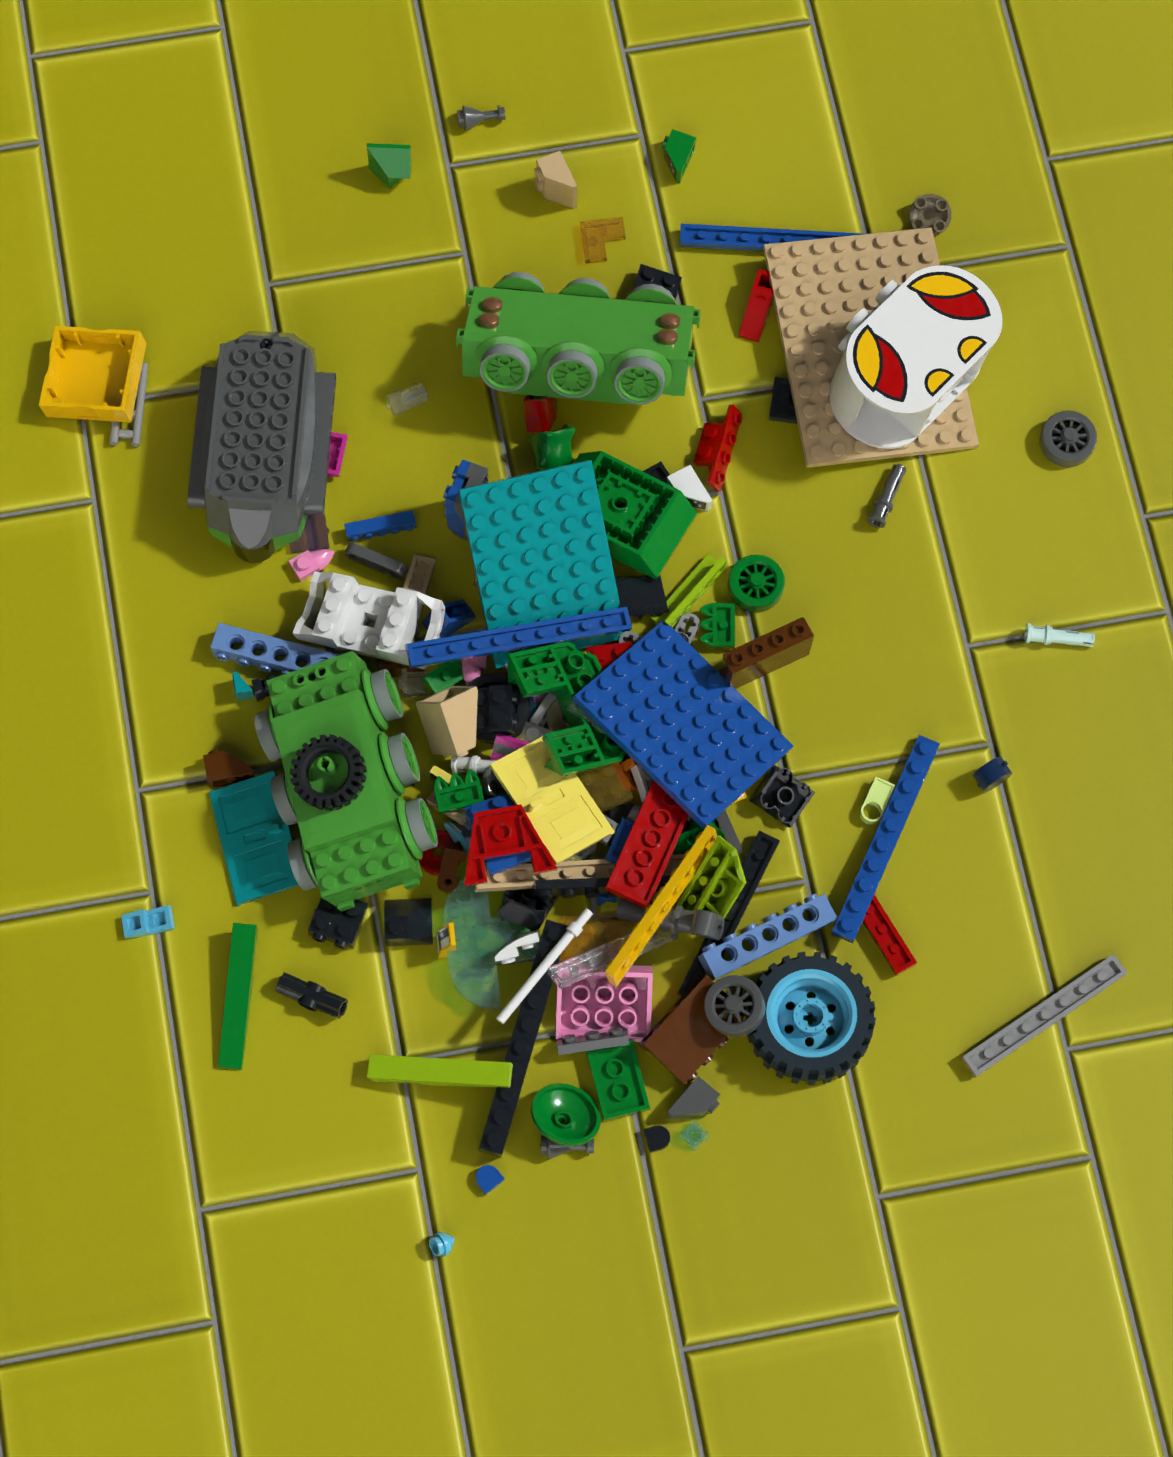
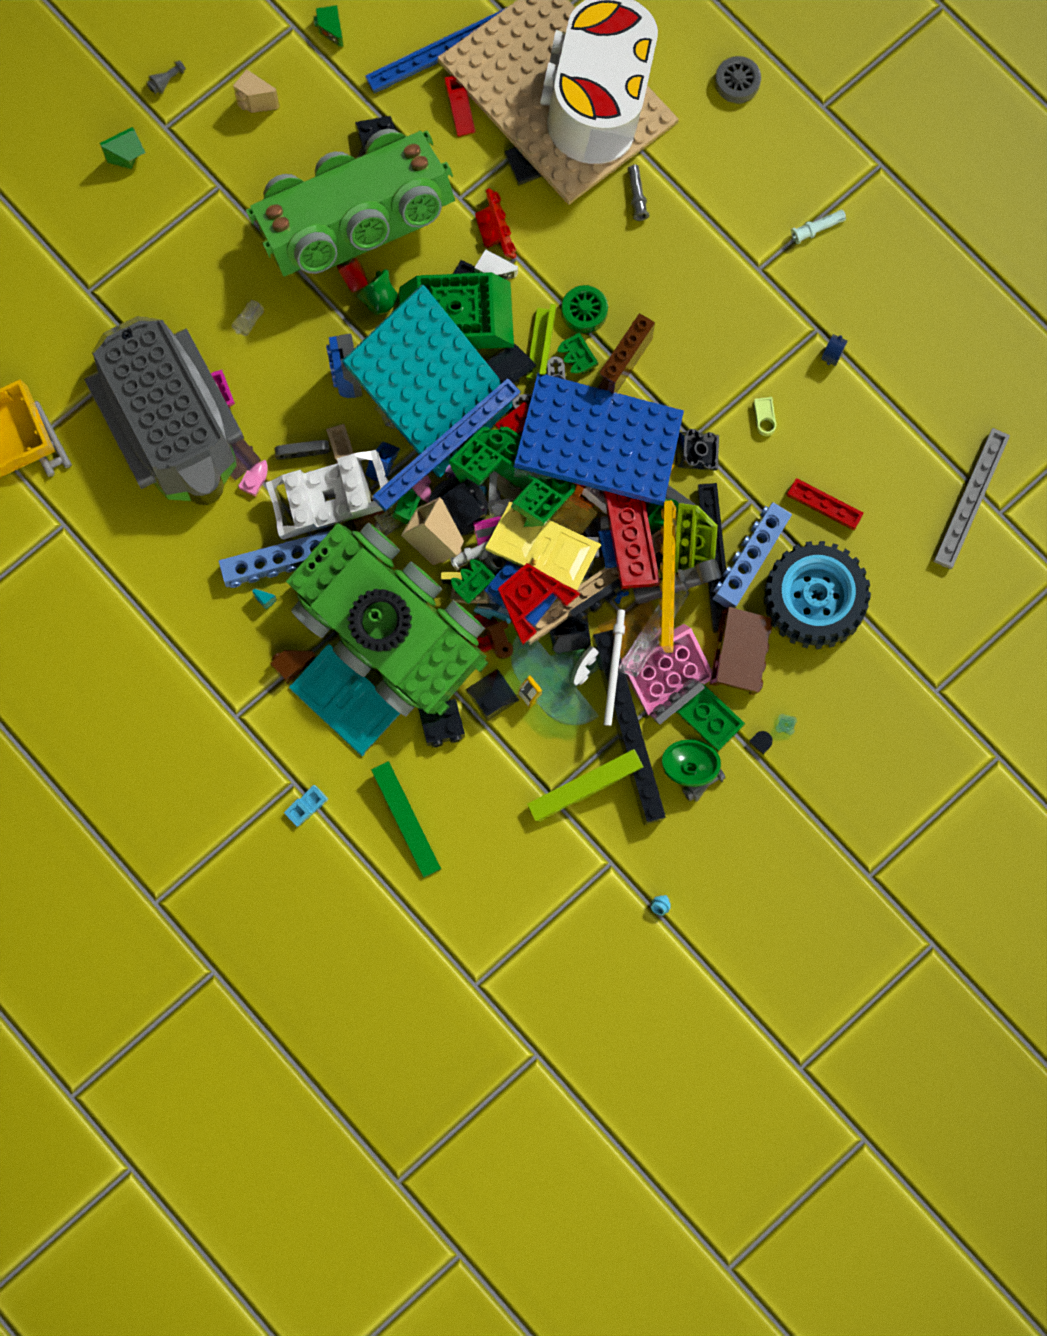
camera: 30 degrees left, 5 degrees up
black wheel [251,674,274,702] -> none
black piece [275,972,348,1019] -> none
blue piece [344,510,416,542] -> none
blue tile [476,1165,505,1195] -> none
clear yellow tile [580,217,626,263] -> none
dark grey slope [667,1076,720,1119] -> none
dark grey wheel [704,975,766,1037] -> none
blue plate [831,735,940,944] -> none

